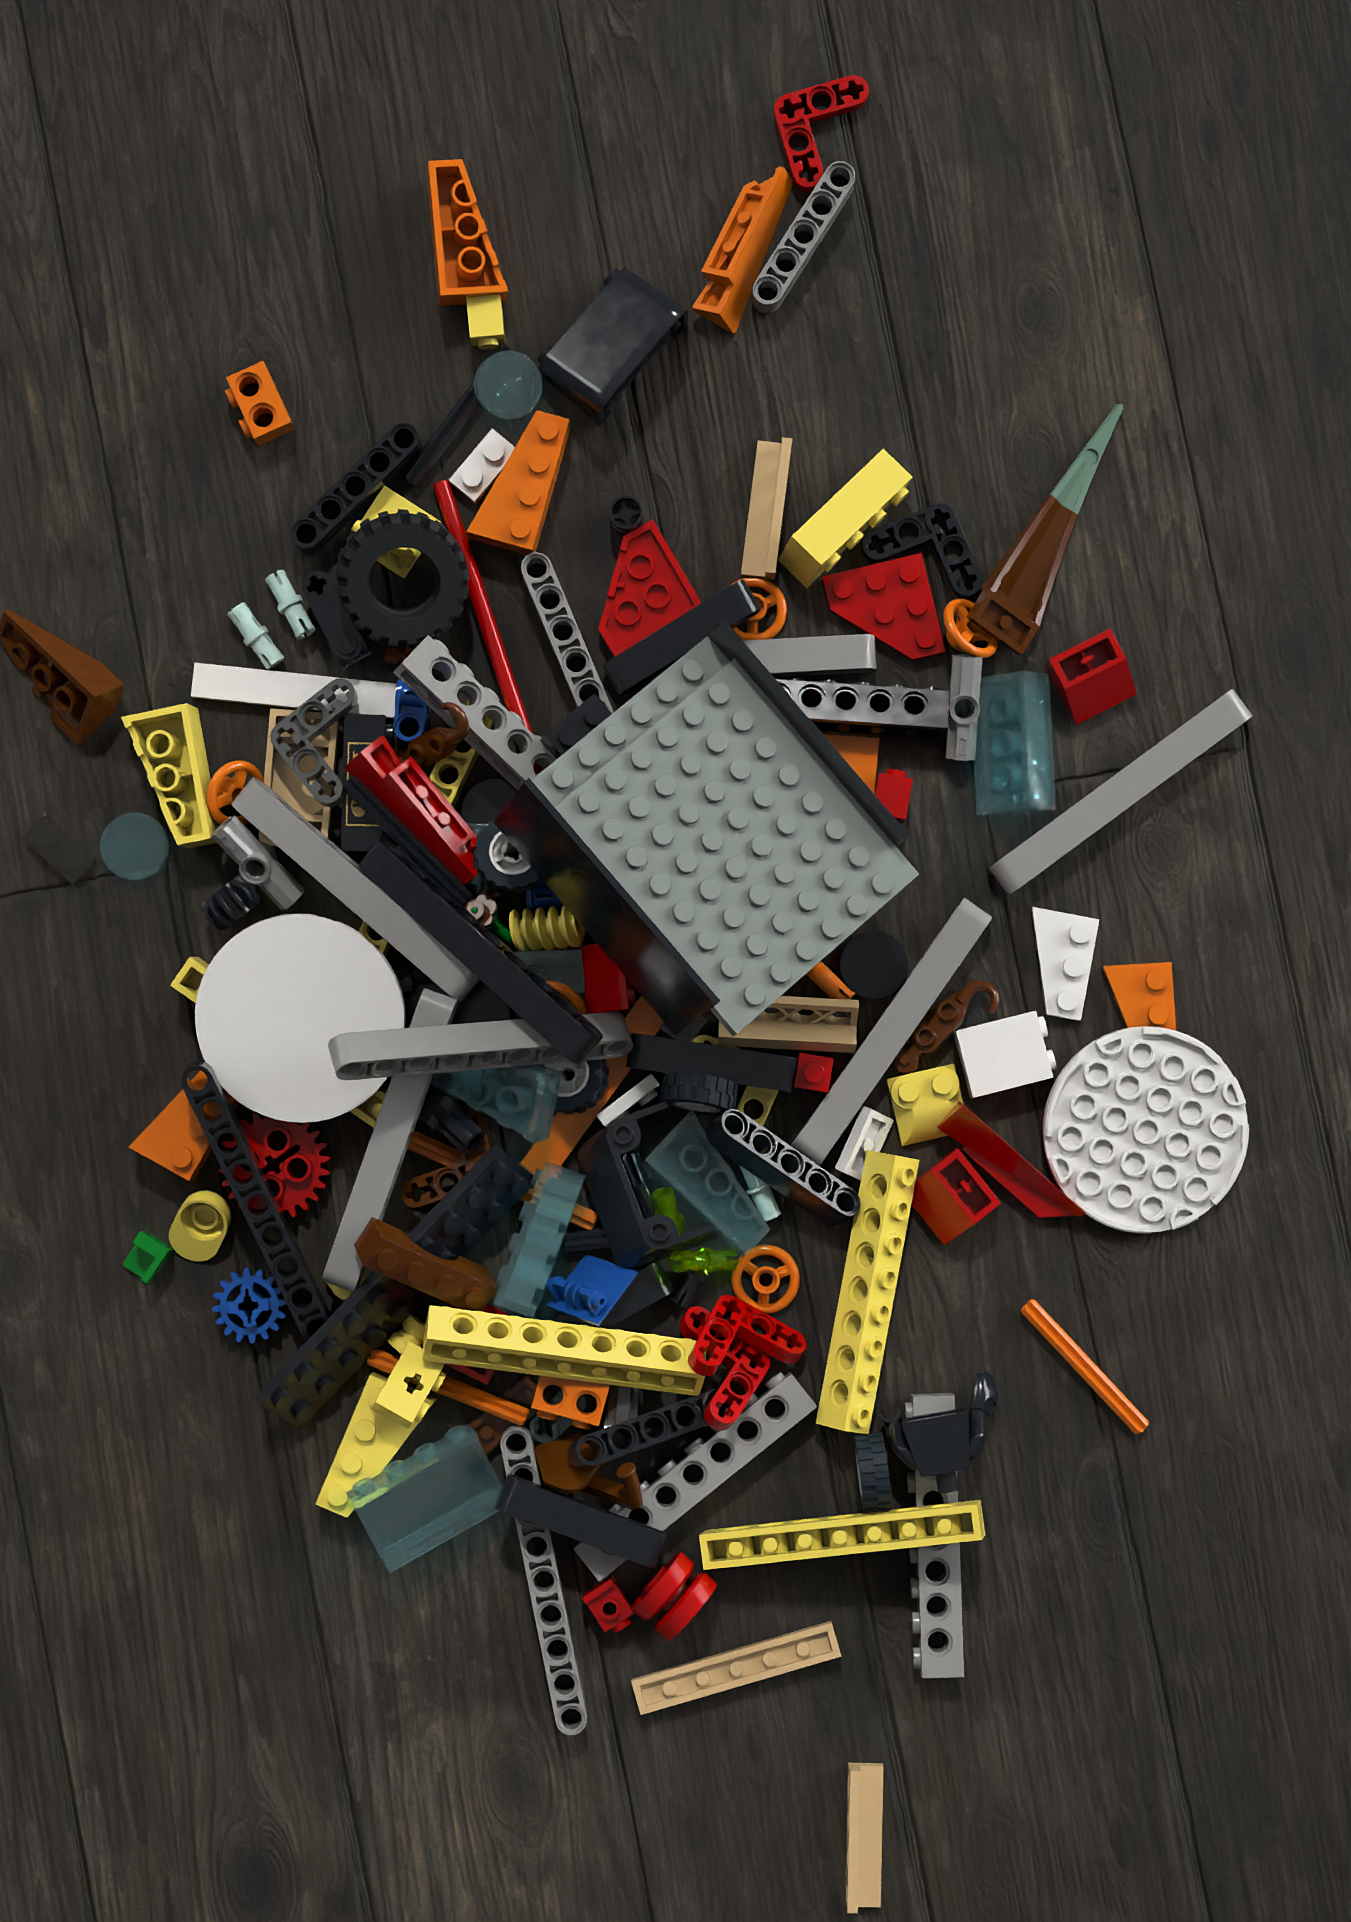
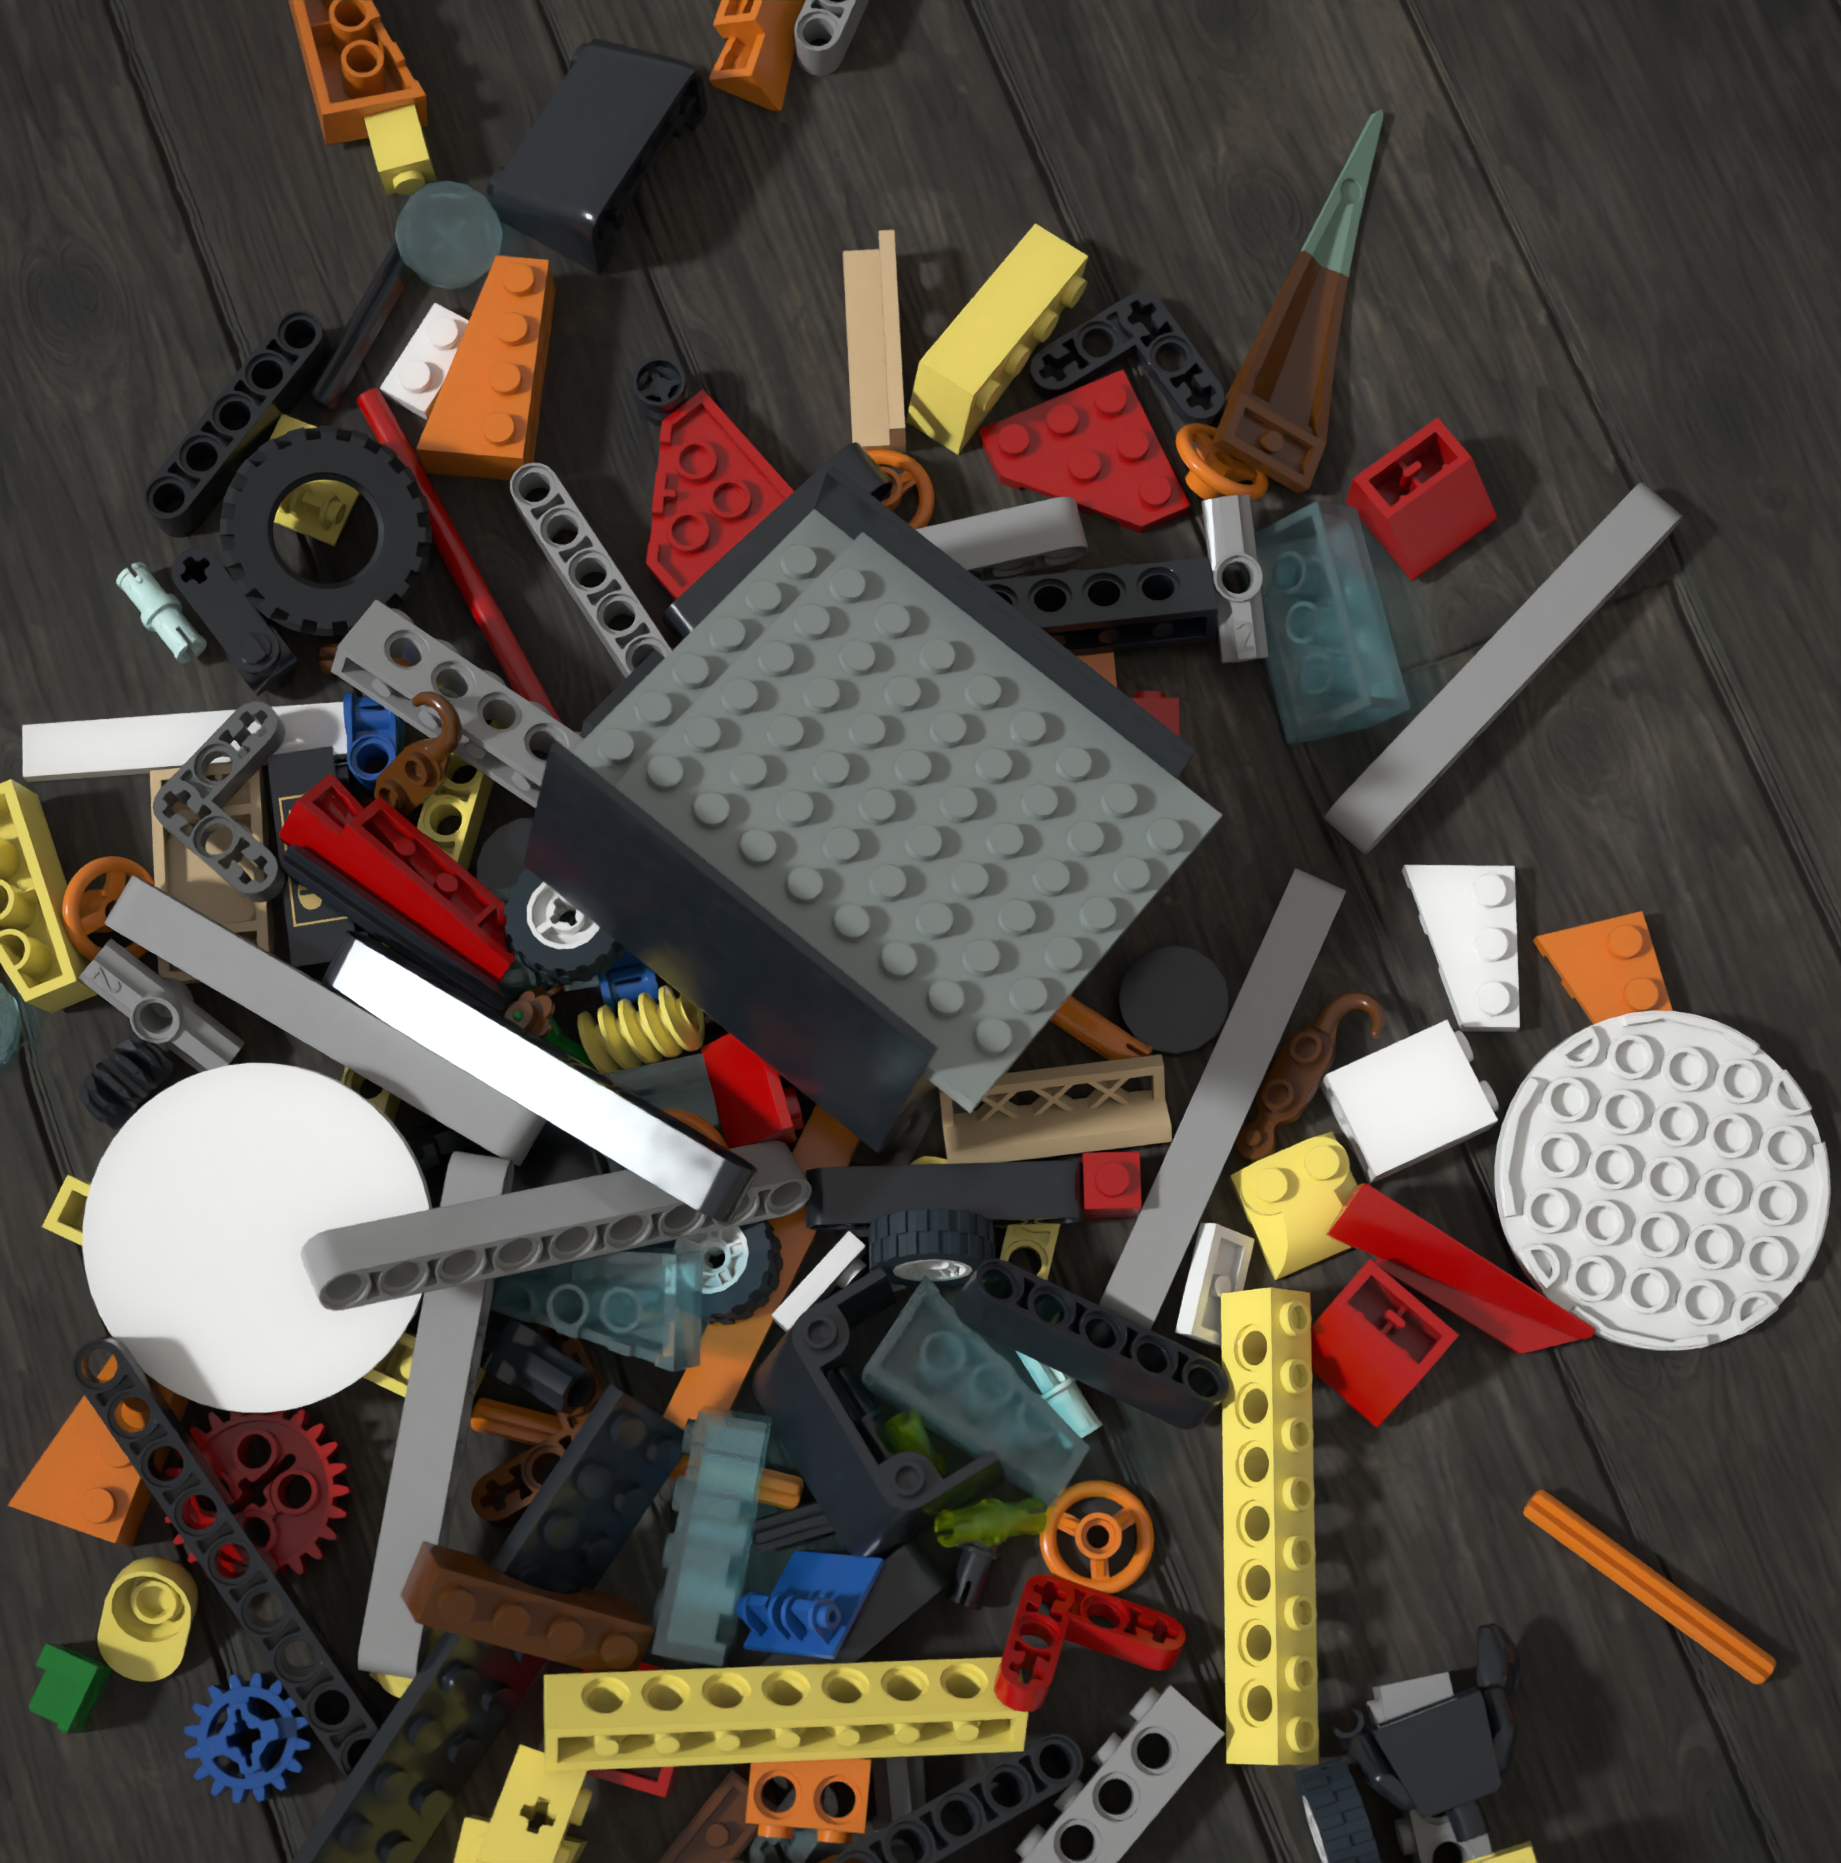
camera: 10 degrees left, 10 degrees down
orange brick [225,361,295,446] -> none
light aqua pin [227,602,285,670] -> none
orange axle [367,1348,529,1426] -> none
light yellow wheel [387,1314,425,1354] -> none
red beam [679,1306,770,1431] -> none

